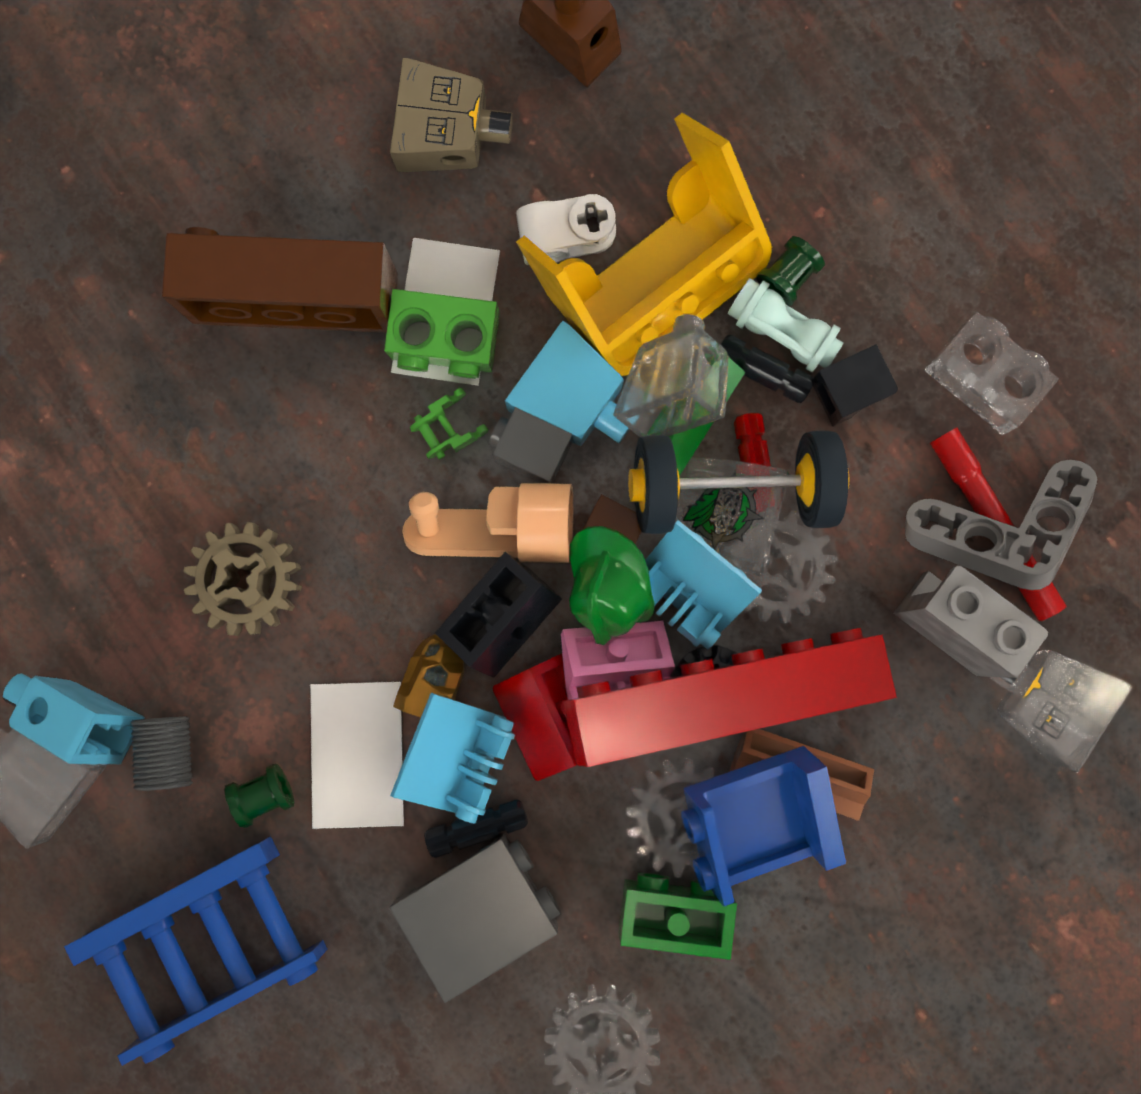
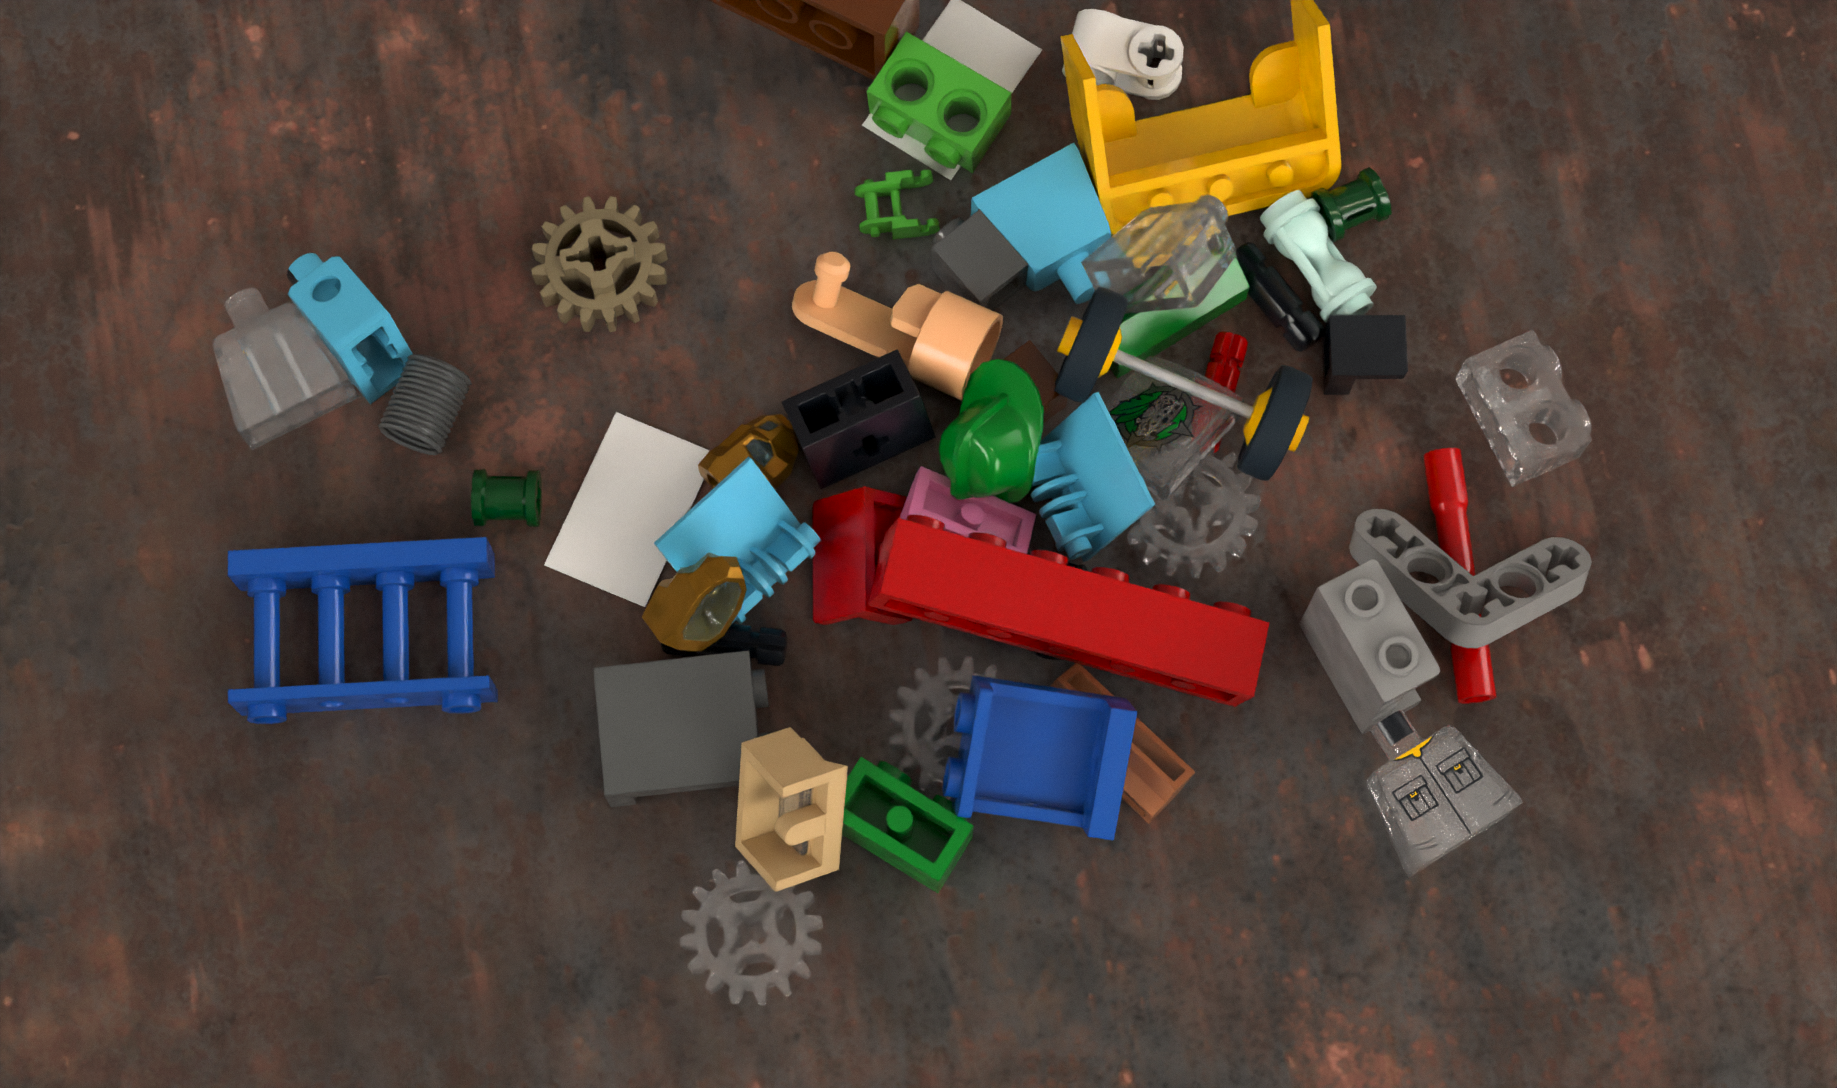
camera: 20 degrees right, 10 degrees down
none -> pearl gold rock [642,552,747,652]
none -> tan window [735,727,848,892]

